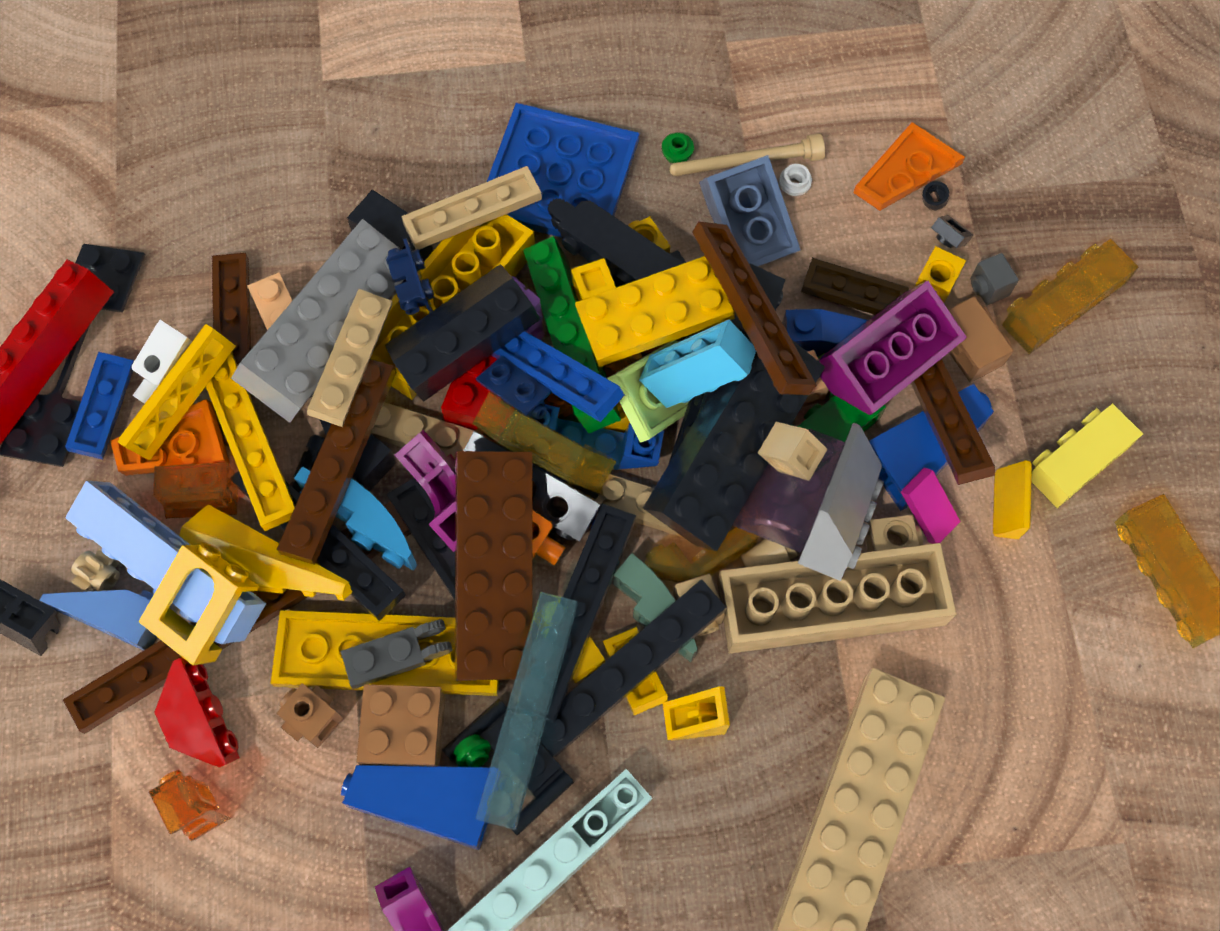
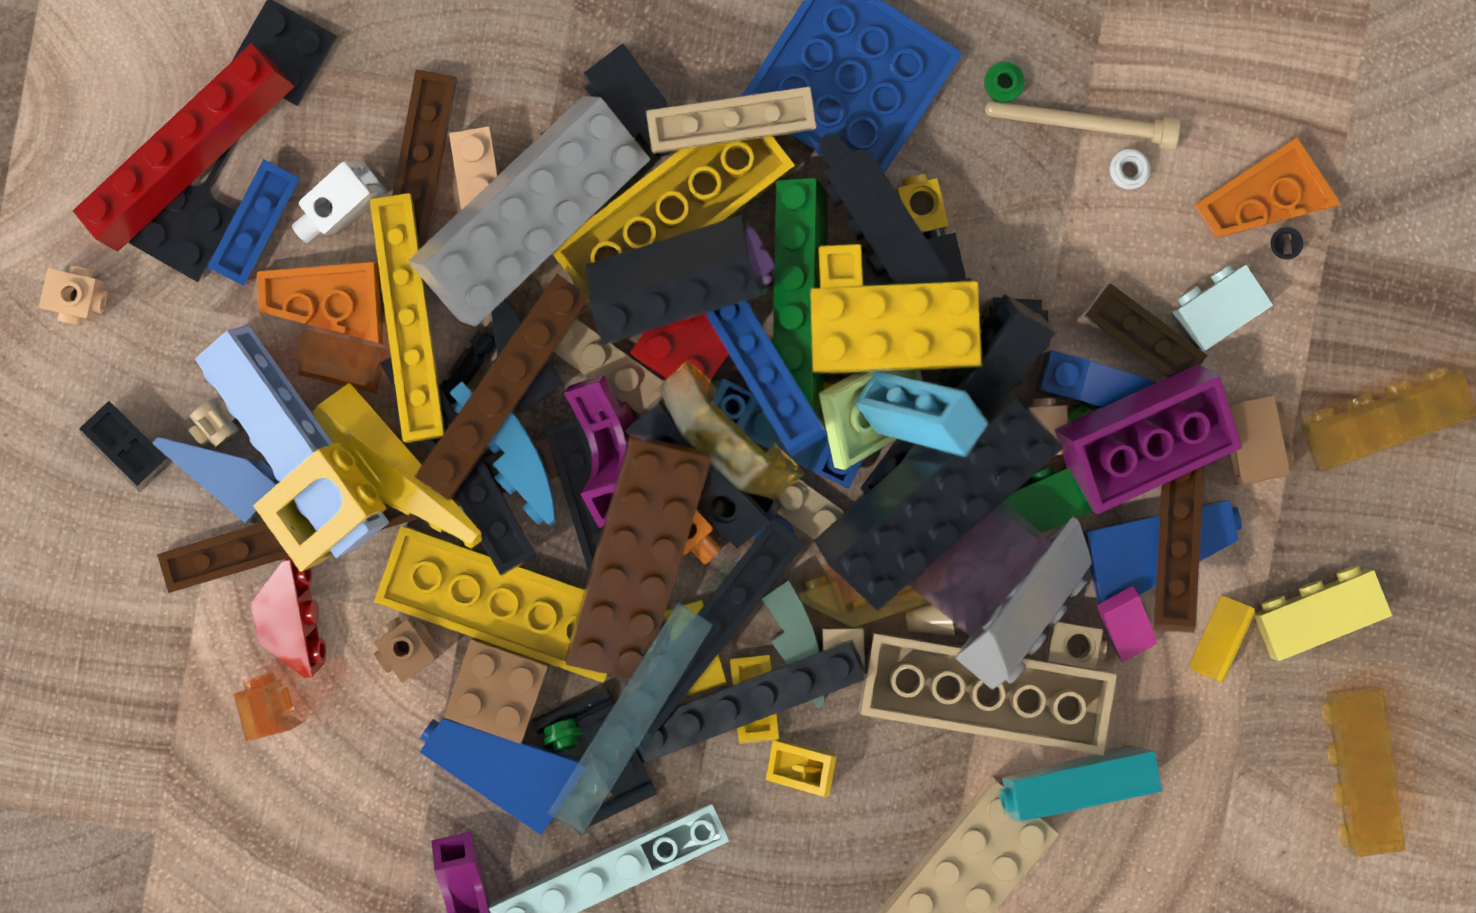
camera: 15 degrees right, 20 degrees up
yellow fence [117,324,236,461] -> none
tan plate [307,289,392,427] -> none
dark grey hinge [341,620,453,689] -> none
dark blue hinge [386,238,435,315] -> none
dark blue hinge [476,356,552,419] -> none
reddish brown plate [692,221,817,395] -> none
sand blue slope [699,155,801,267] -> none
tan brick [758,422,827,481] -> none
yellow brick [915,246,966,303] -> none
black plate [931,215,973,248] -> none
dark grey plate [970,253,1019,306] -> none
none -> teal slope [999,746,1163,822]
none -> light aqua brick [1172,264,1273,351]

